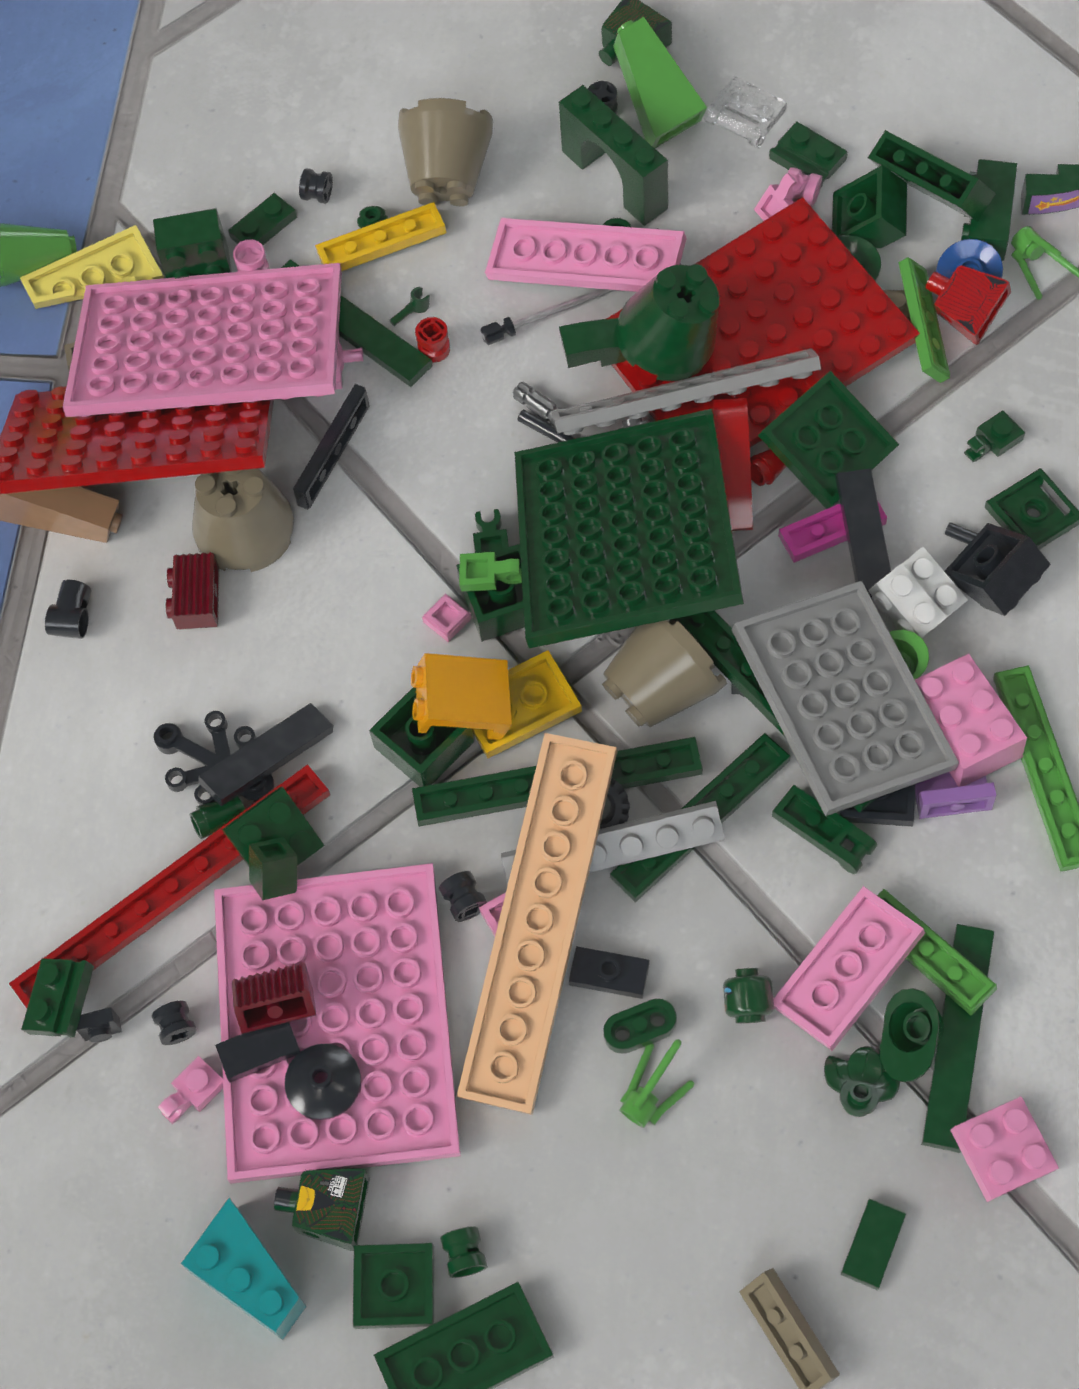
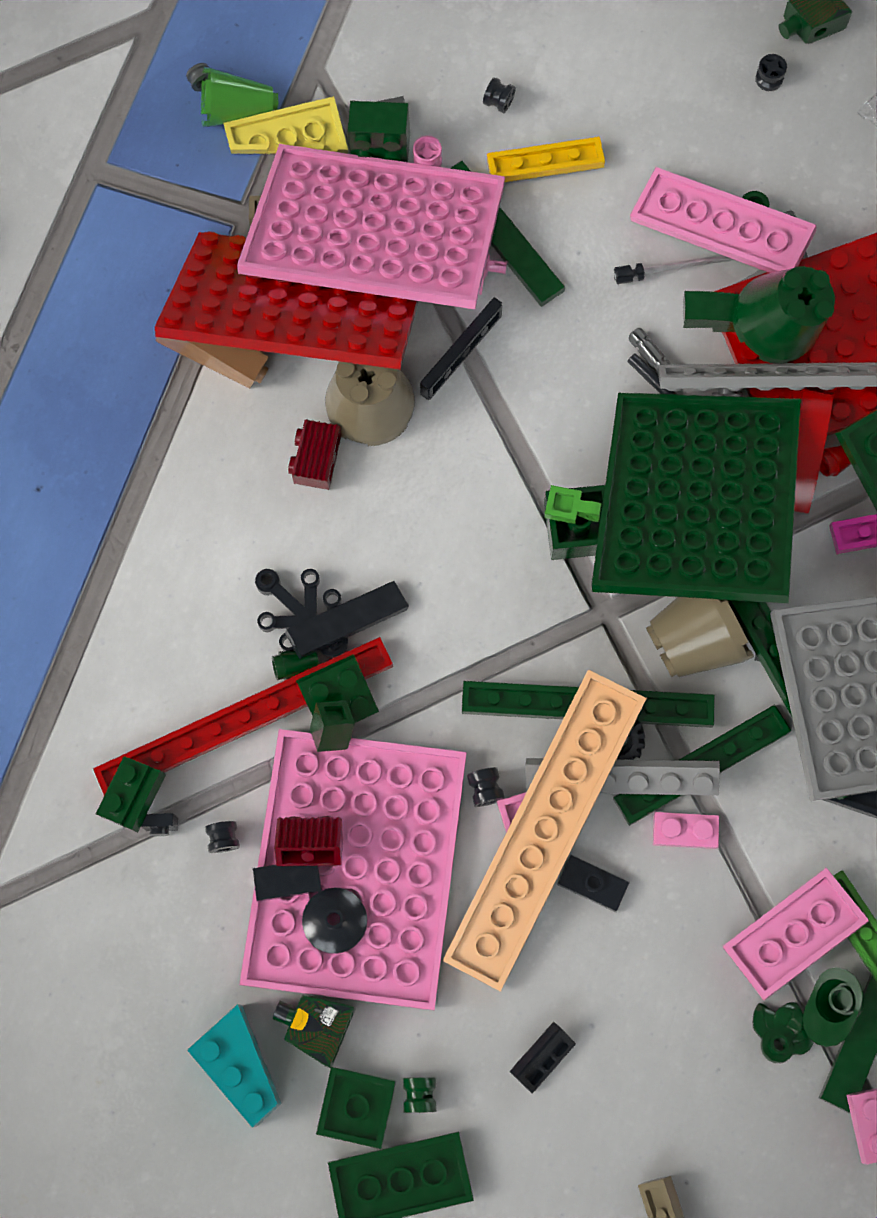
camera: 10 degrees right, 10 degrees up
black piece [45,580,92,639] -> none
bright pink plate [158,1056,223,1124] -> none
dark green plate [228,193,297,246] -> none
dark green plate [357,206,388,228] -> none
dark green brick [369,688,474,787] -> none
dark green hand [389,287,430,326] -> none
dark tan cone [398,98,493,206] -> none
light orange panel [411,653,512,740] -> none
red wheel [415,317,450,363] -> none
bright pink tile [422,593,472,642] -> none
yellow plate [472,650,582,759] -> none
dark green plate [473,509,509,553] -> none
dark green arch [559,85,668,226] -> none
dark green plate [603,999,677,1054] -> none
bright green slope [613,17,707,148] -> none
bright green plant [619,1039,694,1128] -> none
dark green head [723,968,774,1024] -> none
dark green plate [772,785,877,874] -> none
dark green tile [840,1199,906,1291] -> none
none -> black plate [509,1021,576,1094]
none -> bright pink plate [653,812,719,849]

